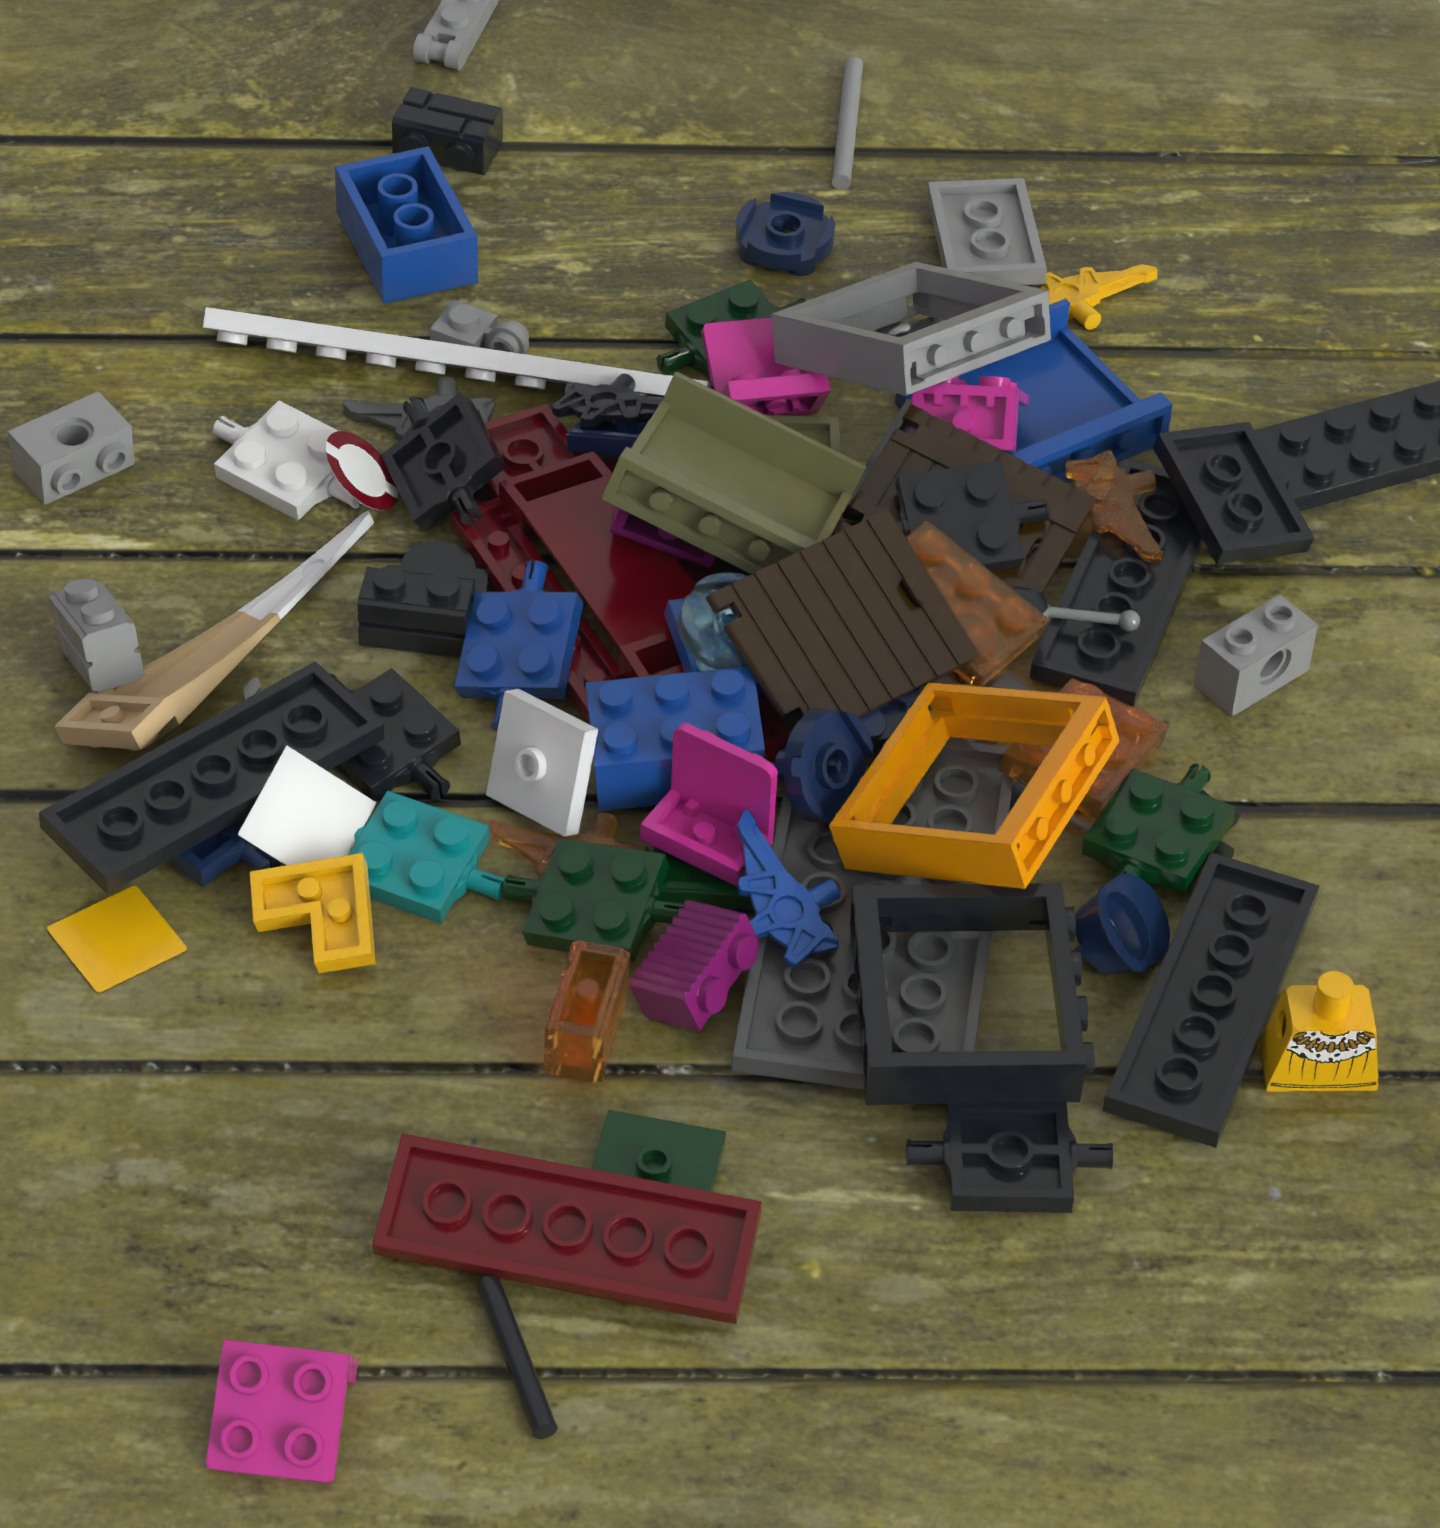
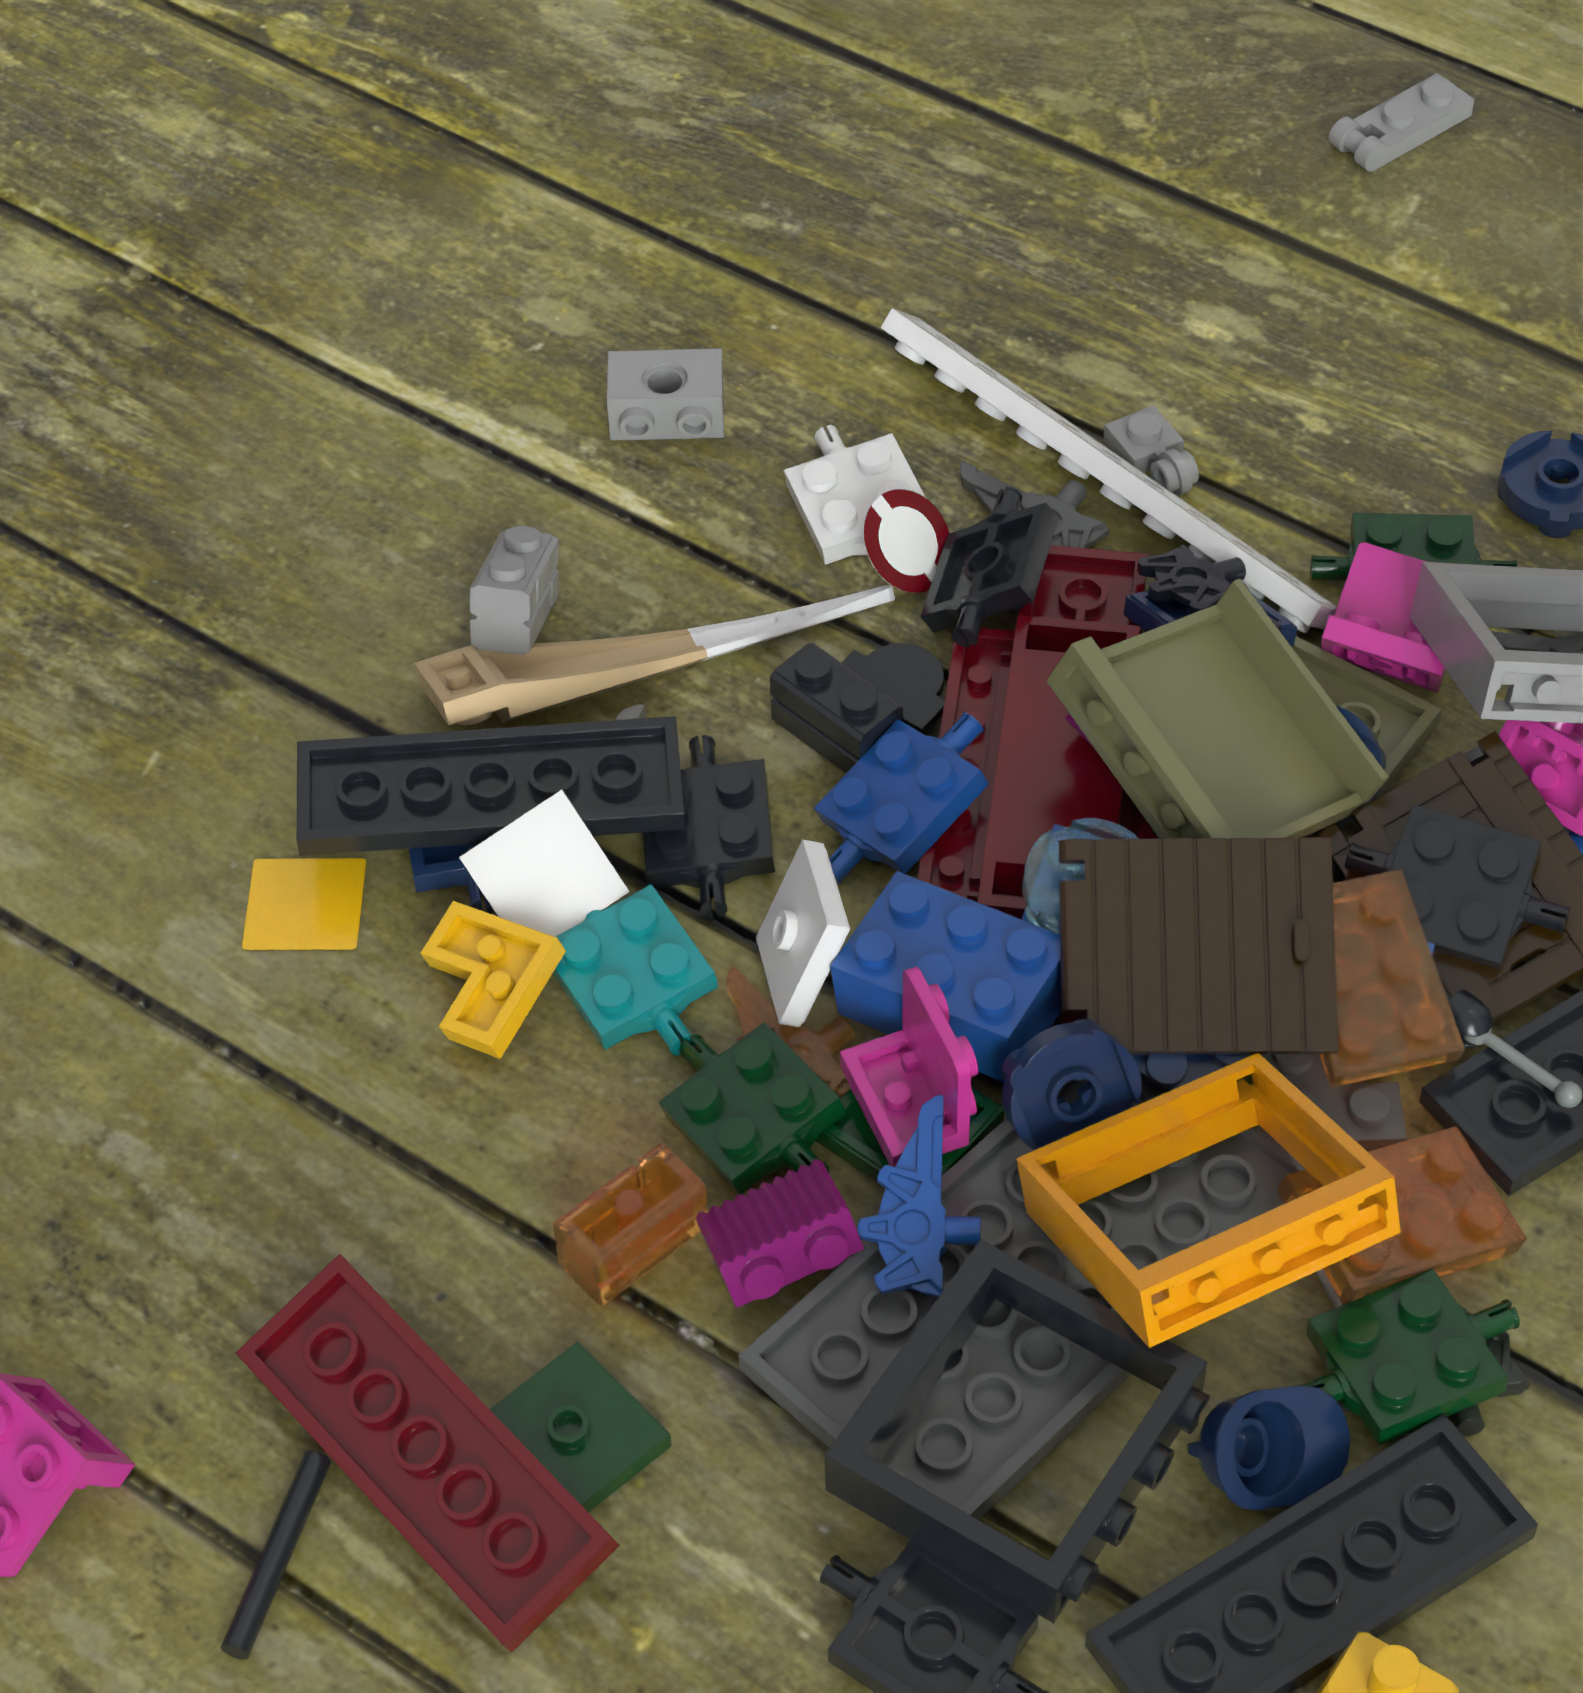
camera: 40 degrees right, 5 degrees up
blue brick [335,146,478,304] -> none
black brick [392,87,503,176] -> none

